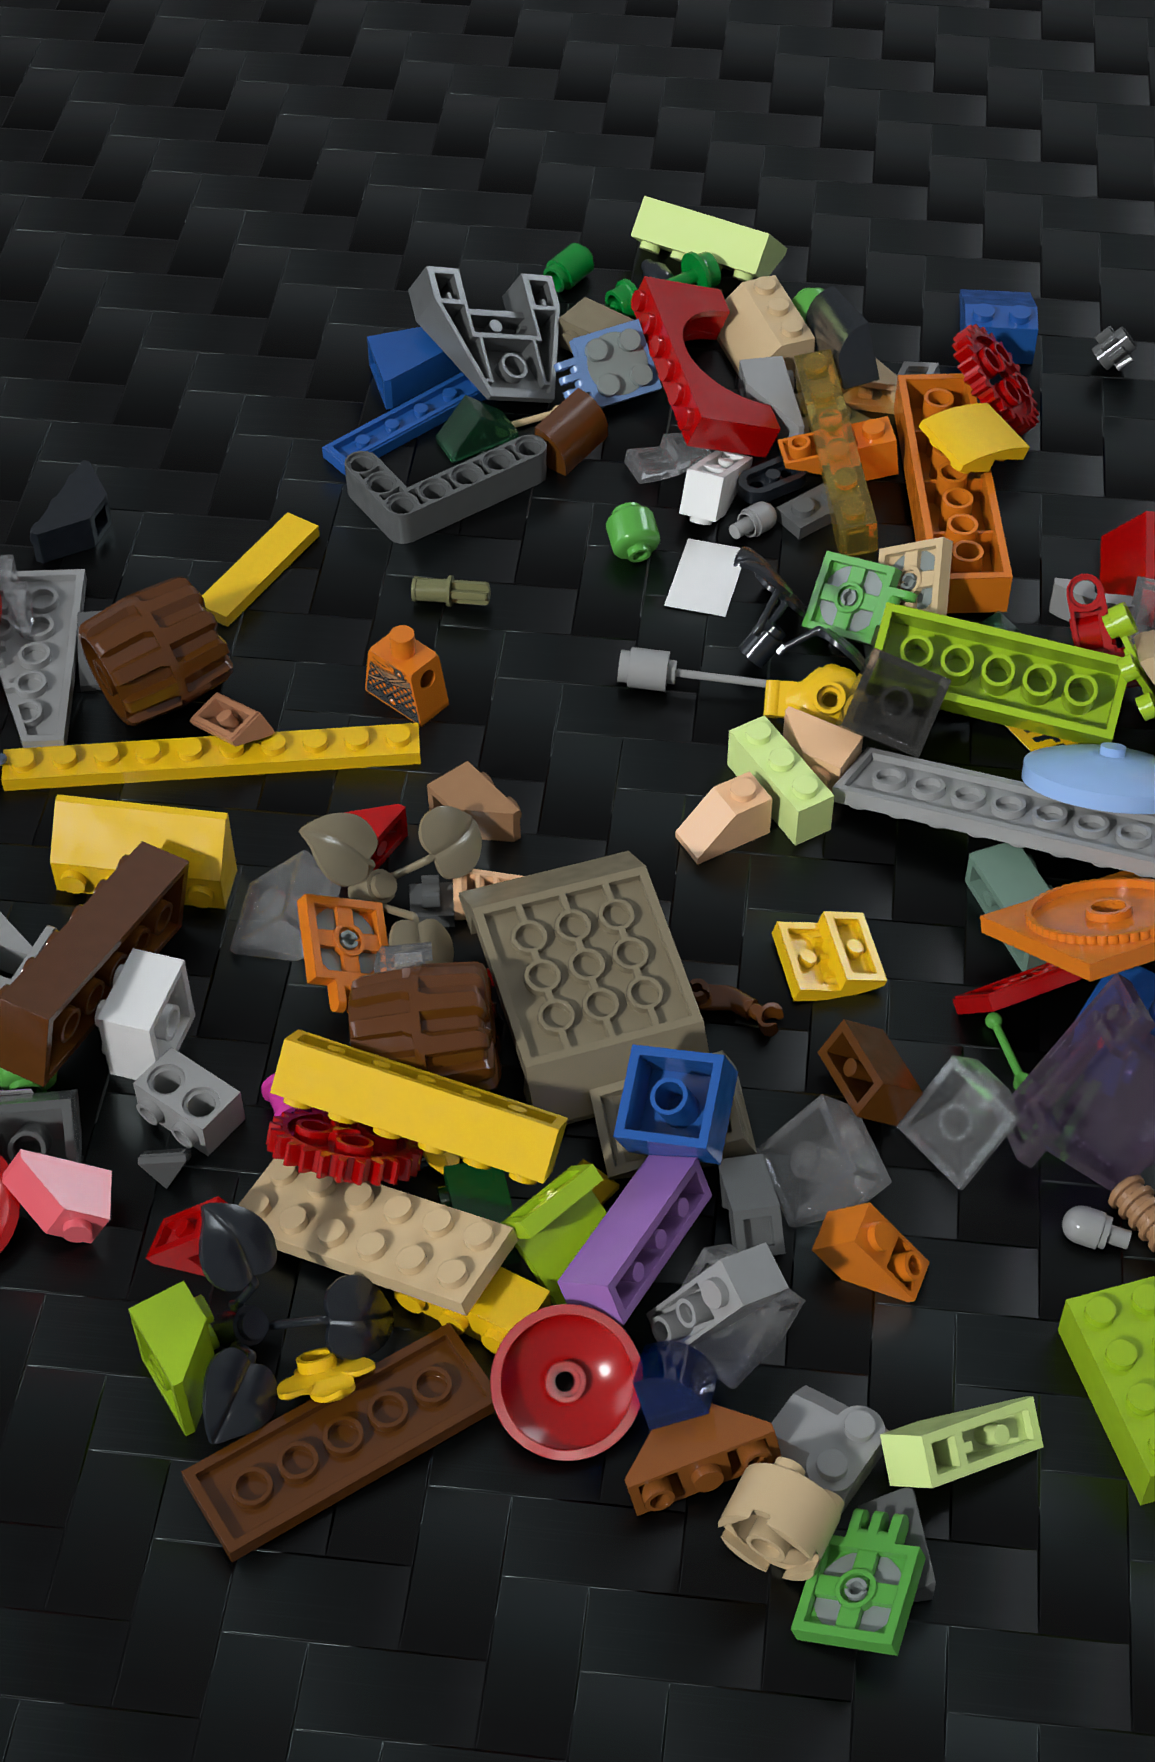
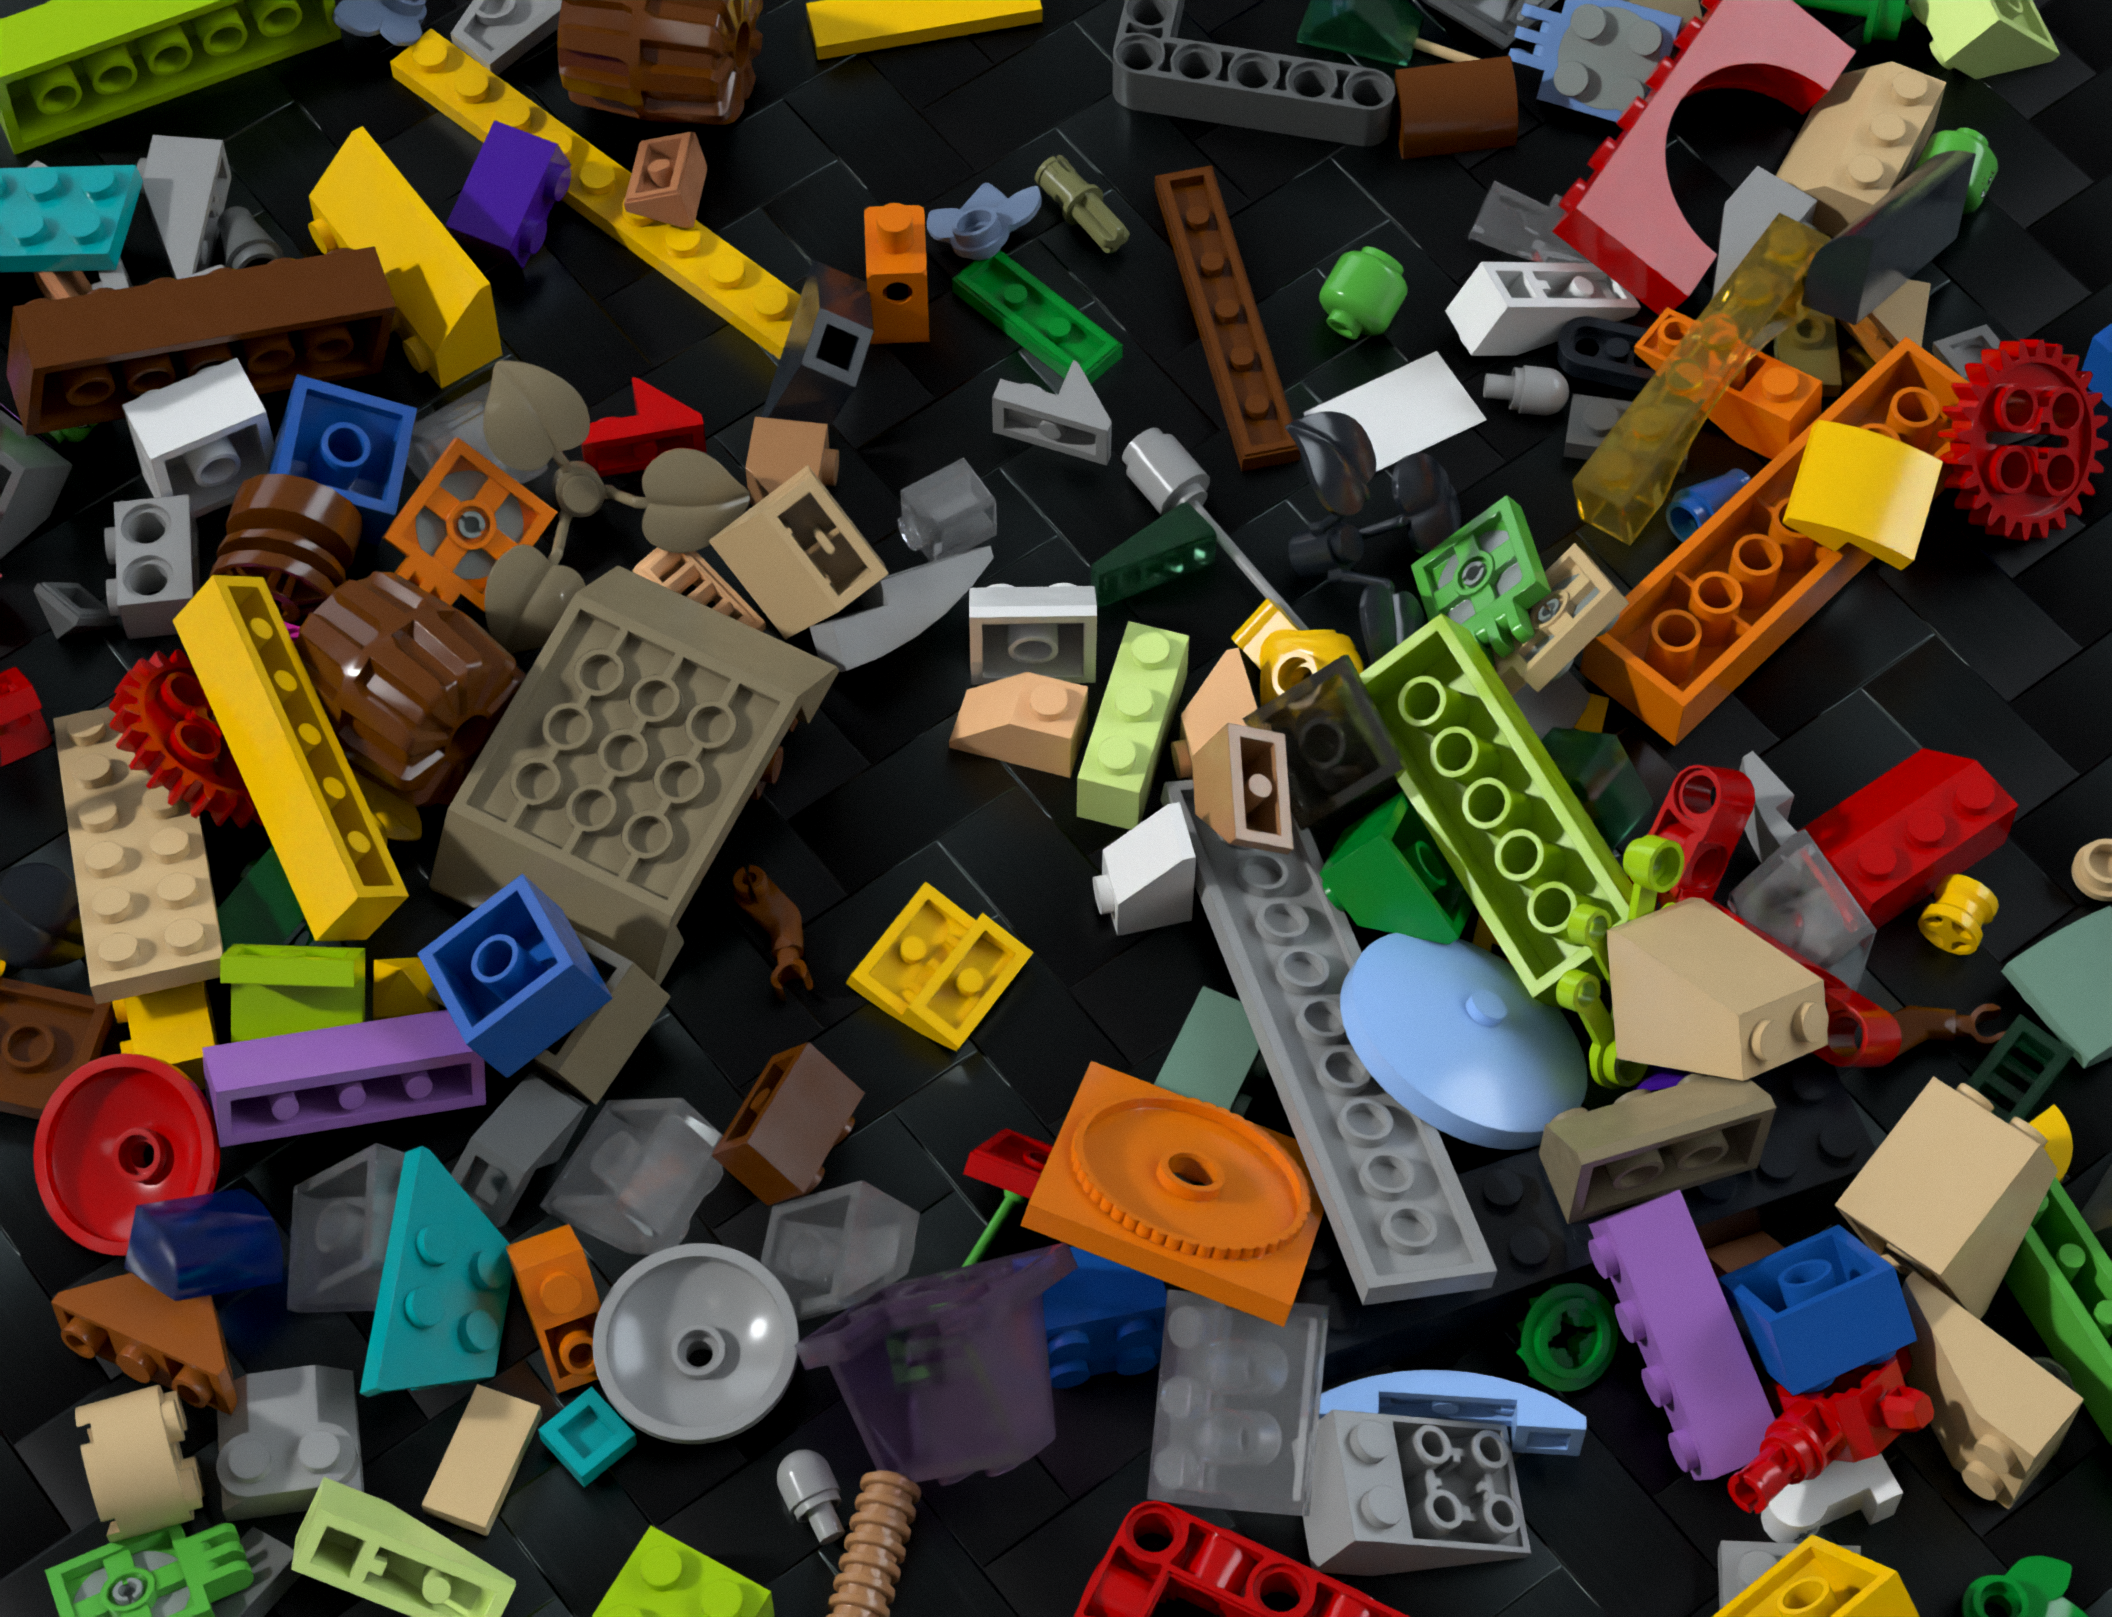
camera: 45 degrees right, 10 degrees up
clear slope [374,942,433,973] -> none
dark grey tile [409,875,455,927] -> none
light grey slope [646,1242,789,1359] -> none
none -> reddish brown wheel [208,474,363,627]
none -> dark grey cone [217,206,284,269]
none -> blue slope [267,374,417,546]
none -> teal wing [360,1146,513,1397]
none -> tan tile [422,1384,542,1536]
none -> dark purple brick [445,120,571,269]
none -> teal plate [538,1386,637,1487]
none -> light grey dish [593,1243,799,1444]
none -> tan slope [709,465,889,640]
none -> black slope [761,261,874,430]
none -> light grey slope [809,546,994,672]
none -> clear brick [897,458,997,562]
none -> sand blue plate [927,183,1042,260]
none -> green tile [952,250,1123,384]
none -> white slope [969,583,1097,685]
none -> light grey slope [992,360,1112,466]
none -> clear green slope [1091,501,1217,608]
none -> white slope [1093,802,1196,936]
none -> reddish brown tile [1155,165,1301,472]
none -> medium nougat slope [1192,723,1294,855]
none -> green slope [1319,791,1474,945]
none -> blue cone [1666,468,1751,542]

